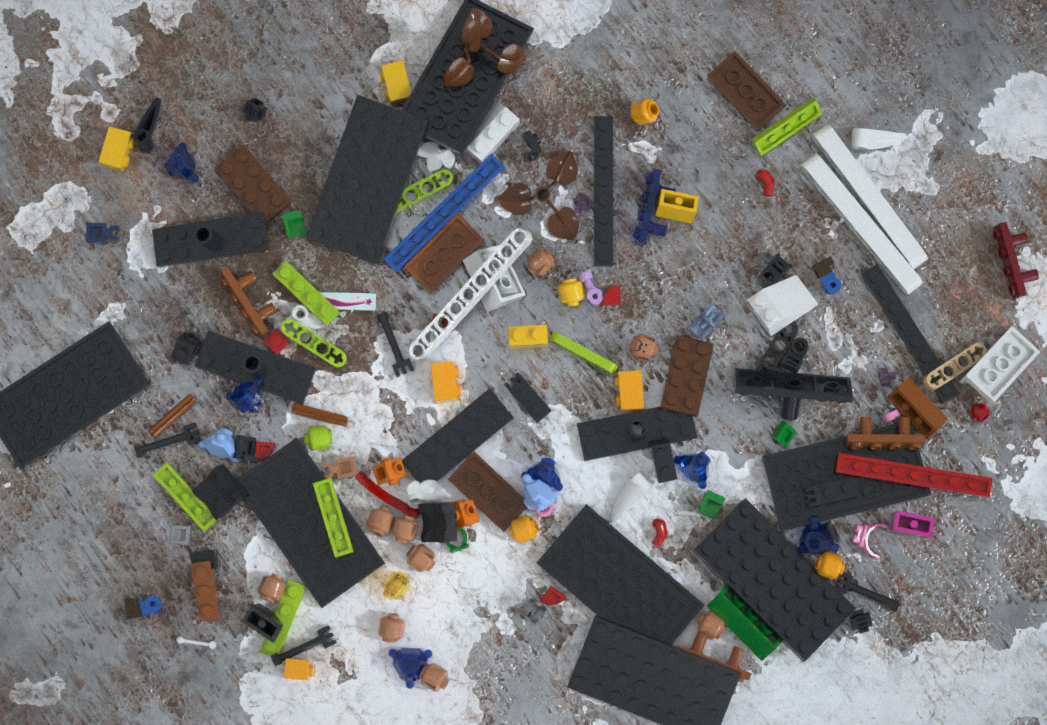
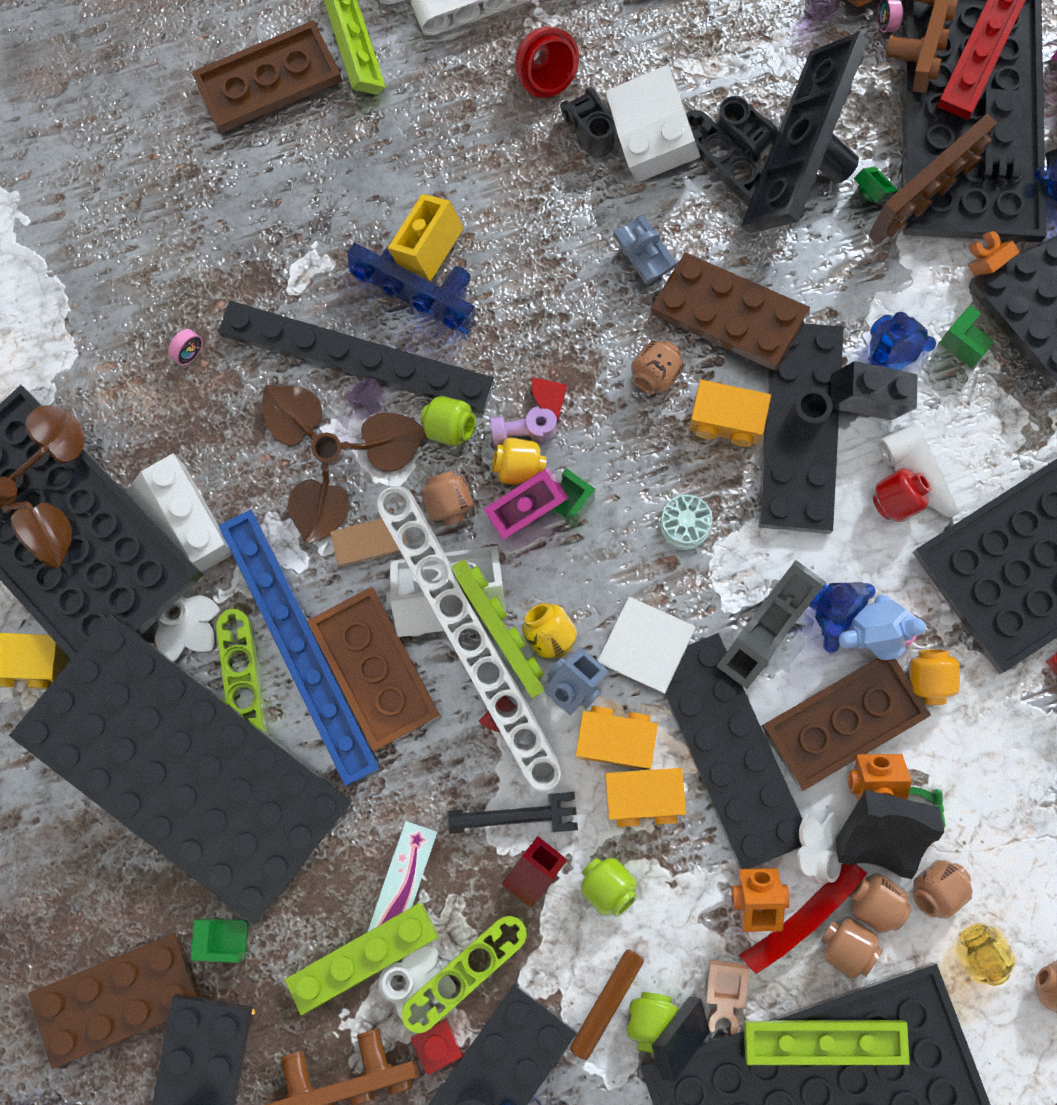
camera: 70 degrees left, 5 degrees down
black hinge [504,372,552,424] -> none
yellow brick [508,324,548,349] -> none
black bracket [523,130,541,162] -> none
lime beam [548,331,618,375] -> none
light orange head [631,98,659,125] -> none
red arm [652,518,668,548] -> none
red arm [756,169,775,197] -> none
leg [812,256,842,295] -> none
none -> tile [168,329,203,365]
none -> medium nougat tile [330,518,408,568]
none -> lime head [420,396,476,447]
none -> lime plate [451,559,545,698]
none -> dark pink brick [484,467,569,540]
none -> dark red brick [502,836,568,908]
none -> red piece [514,26,579,98]
none -> yellow head [522,603,577,659]
none -> sand blue brick [544,647,609,716]
none -> green panel [550,469,595,527]
none -> lime head [581,858,638,917]
none -> white piece [598,597,696,694]
none -> light orange brick [604,768,686,827]
none -> black tile [652,997,710,1082]
none -> light aqua wheel [660,494,713,550]
none -> dark grey arch [716,560,826,689]
none -> reddish brown plate [868,113,998,245]
none -> red head [873,468,931,522]
none -> orange tile [968,231,1020,277]

